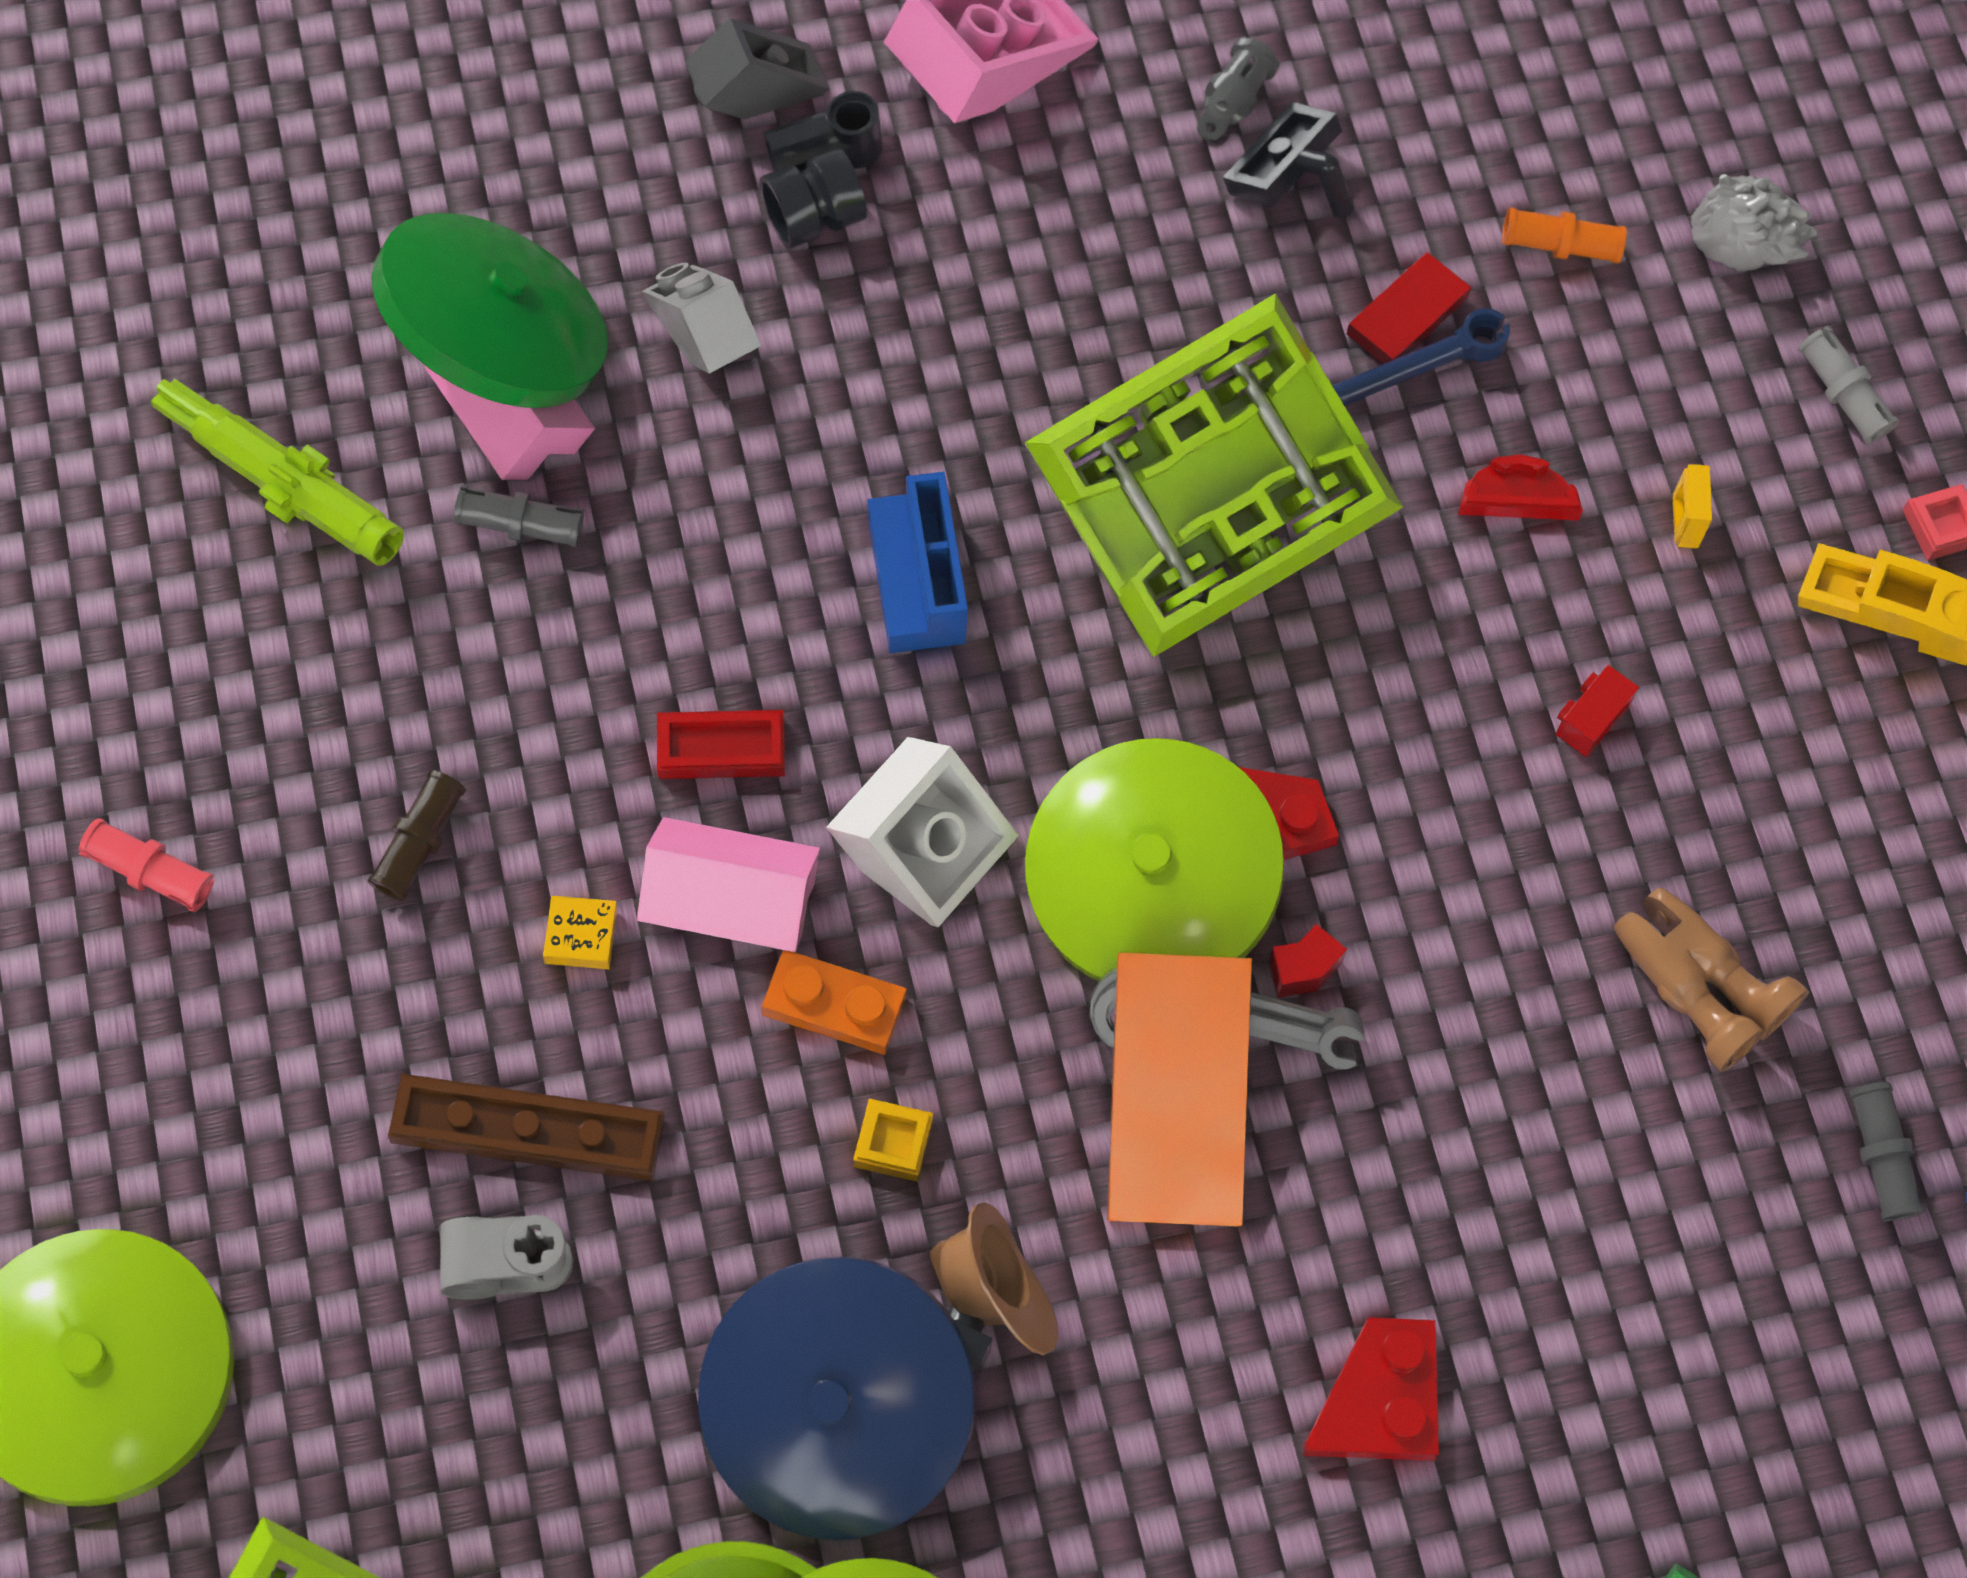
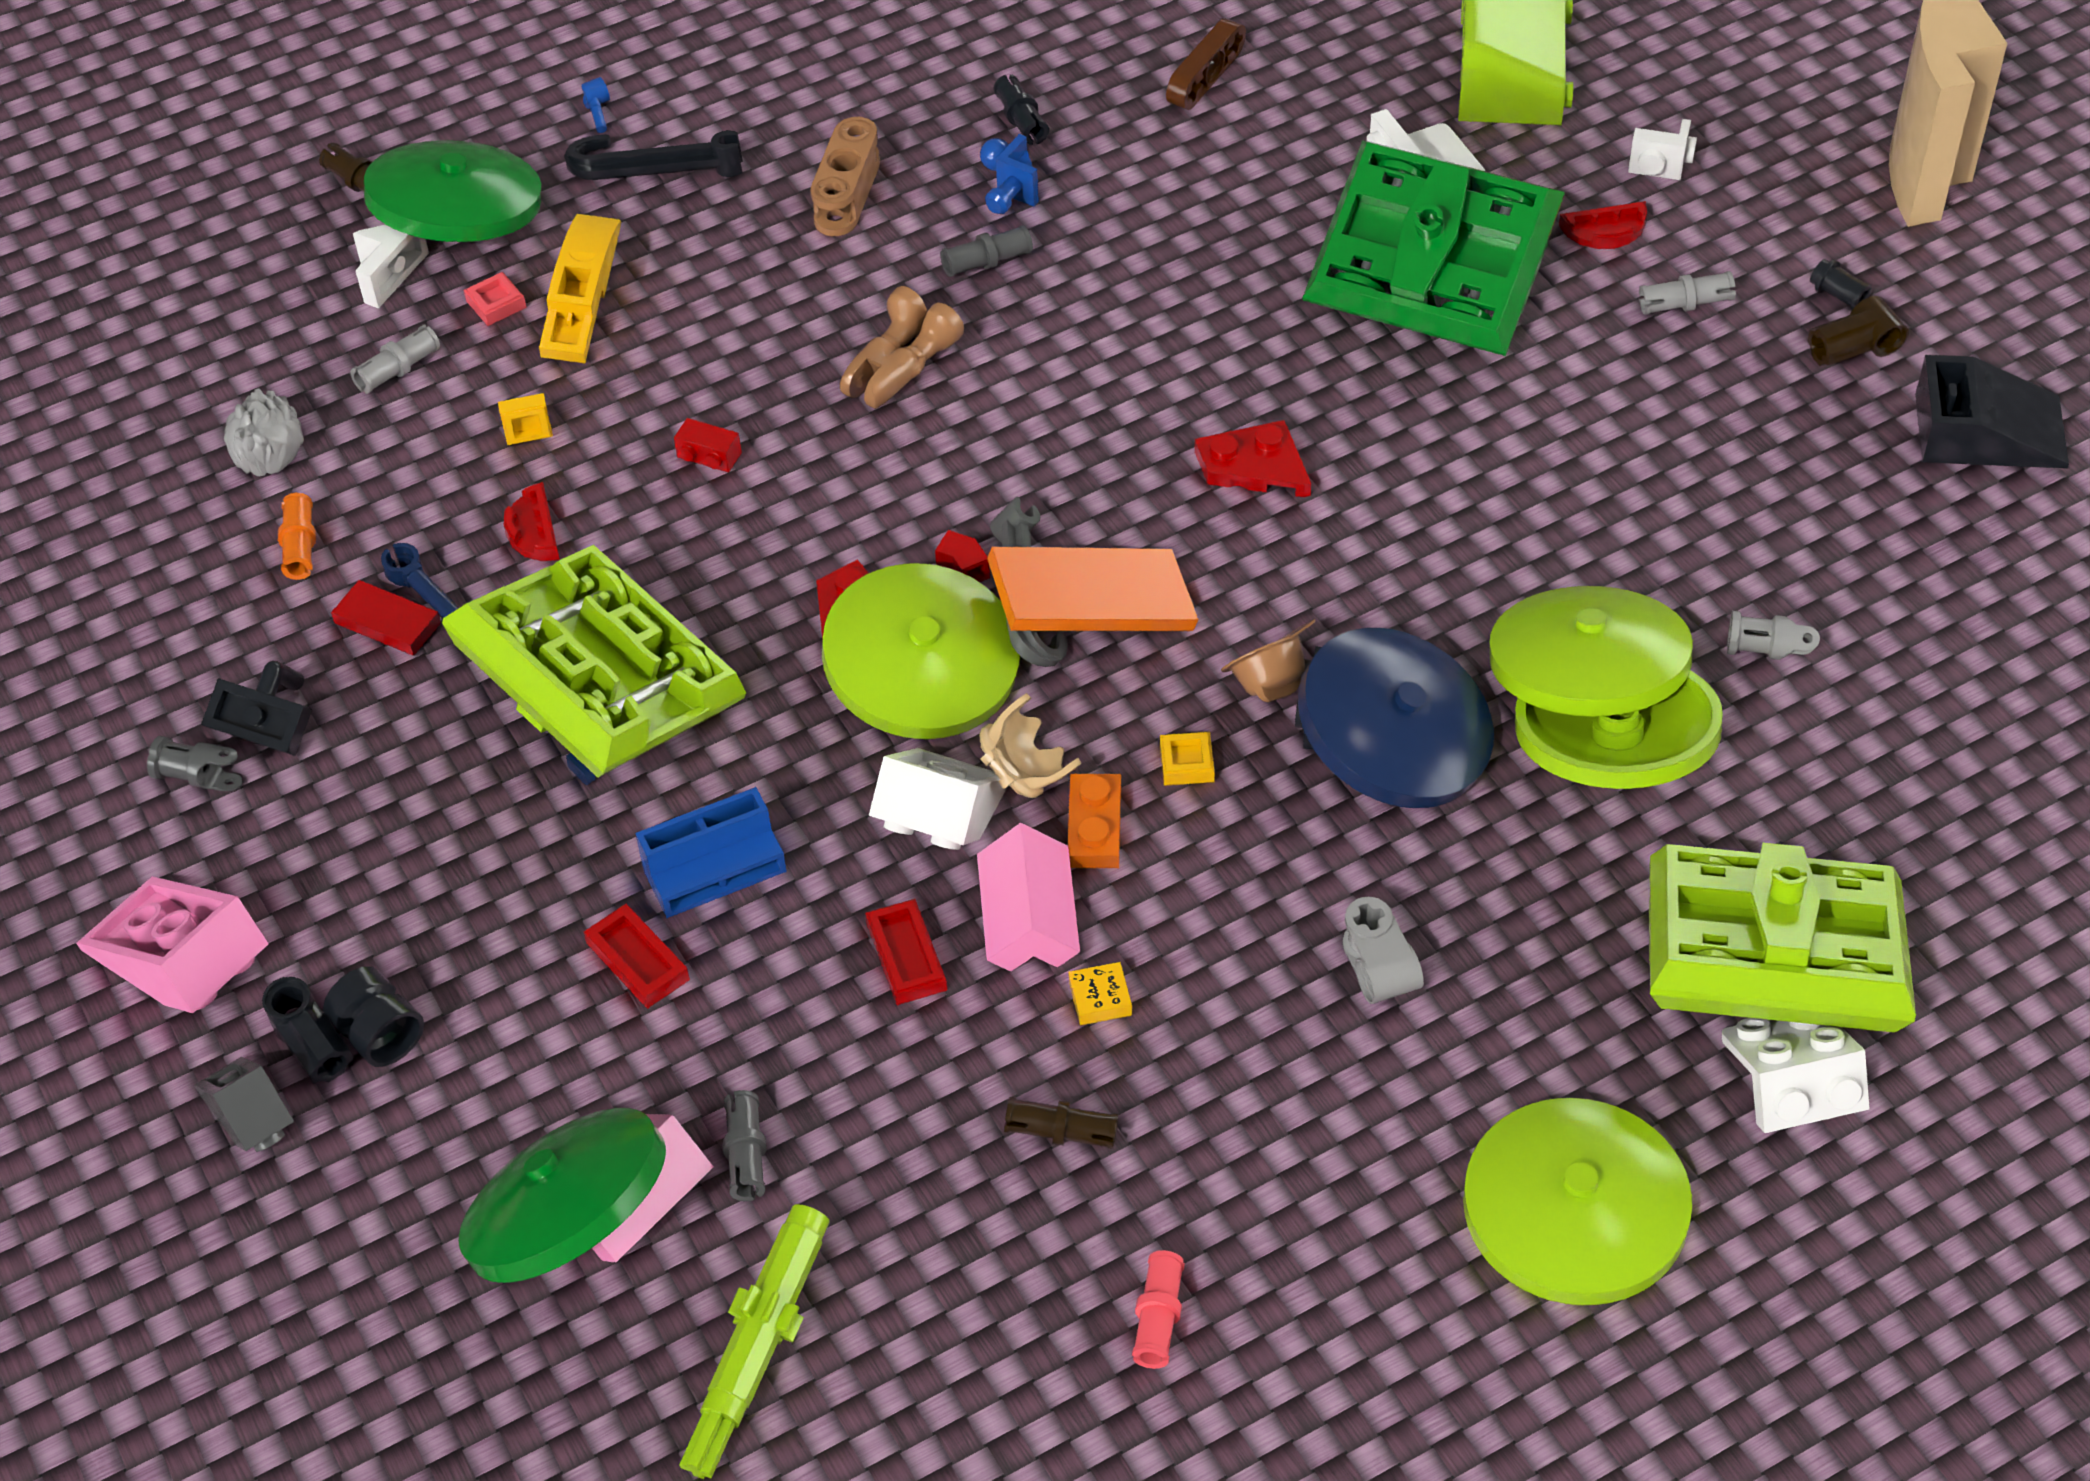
camera: 100 degrees left, 15 degrees down
reddish brown tile [388,1074,665,1182] -> none
light grey slope [642,263,761,374] -> none
none -> red tile [583,903,690,1009]
none -> tan helmet [979,693,1082,798]

